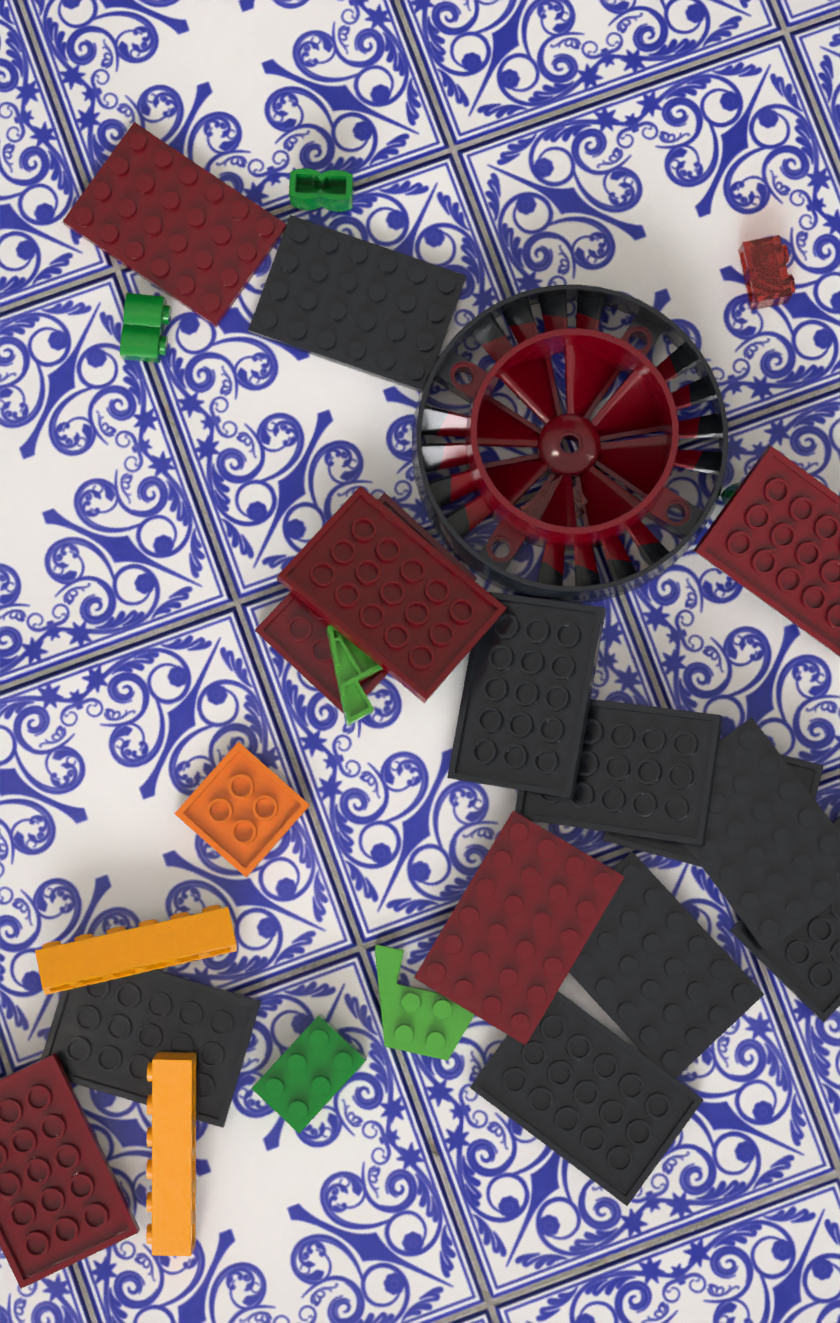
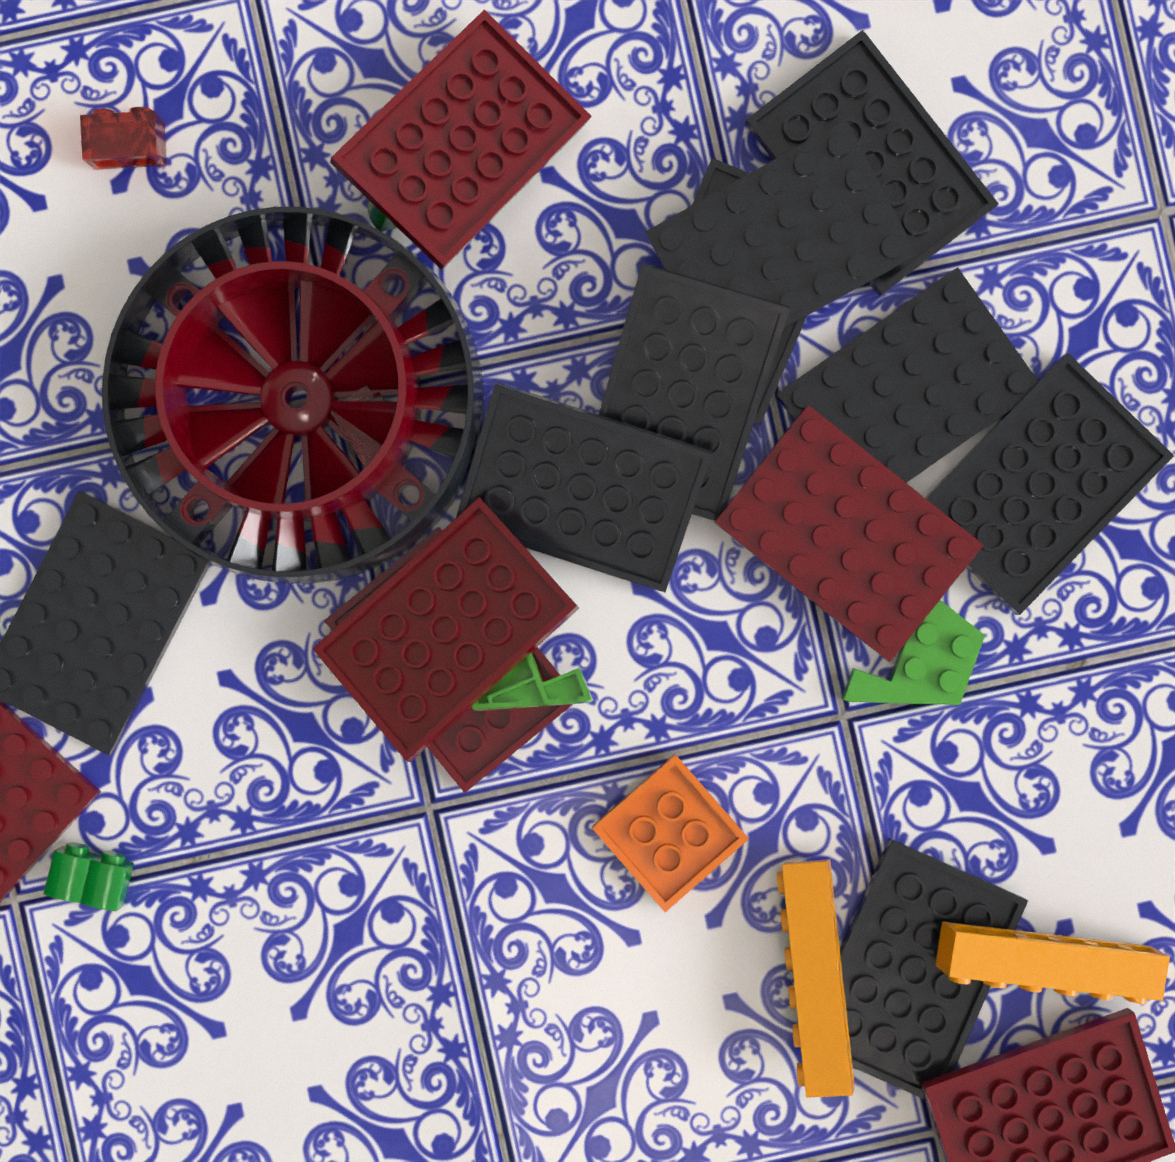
camera: 80 degrees left, 5 degrees up
green brick [251,1013,367,1133] -> none

